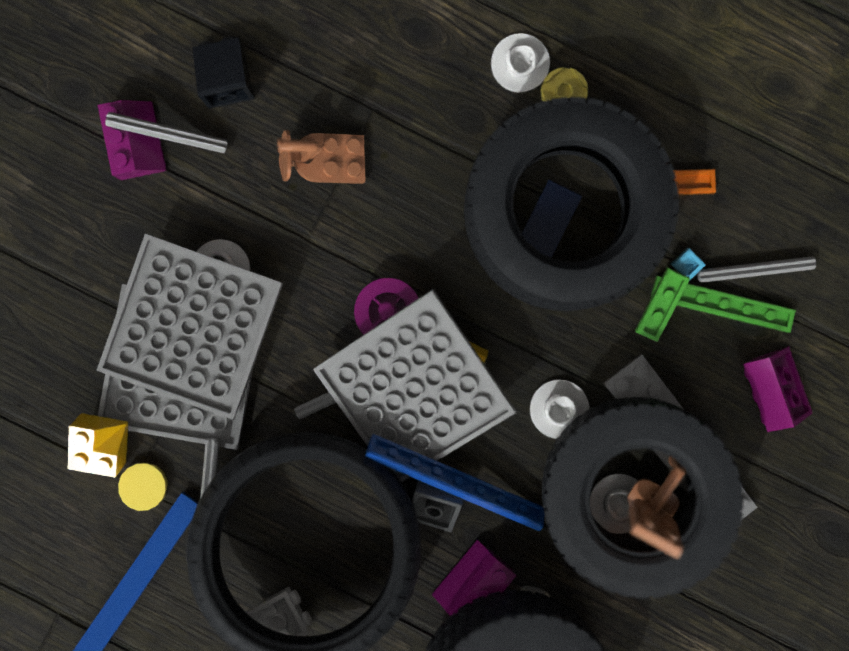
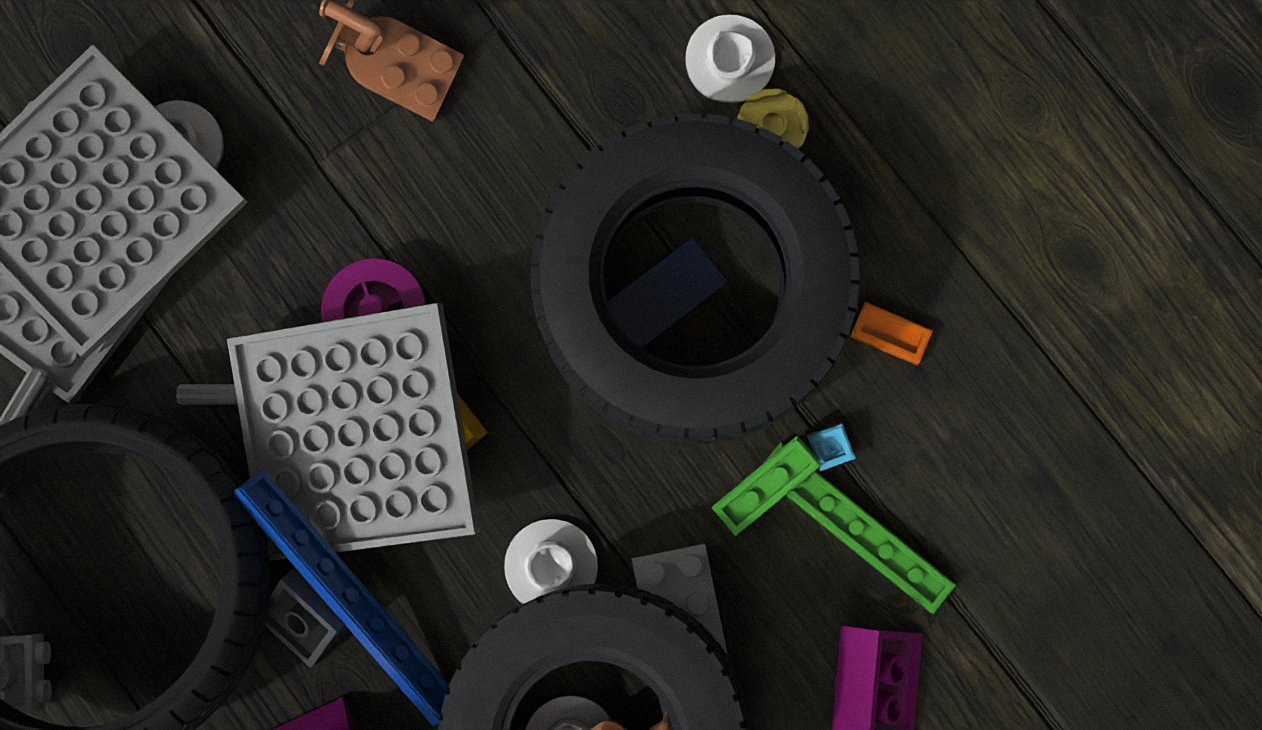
camera: 25 degrees right, 5 degrees down
light grey axle [697,256,816,283] -> none

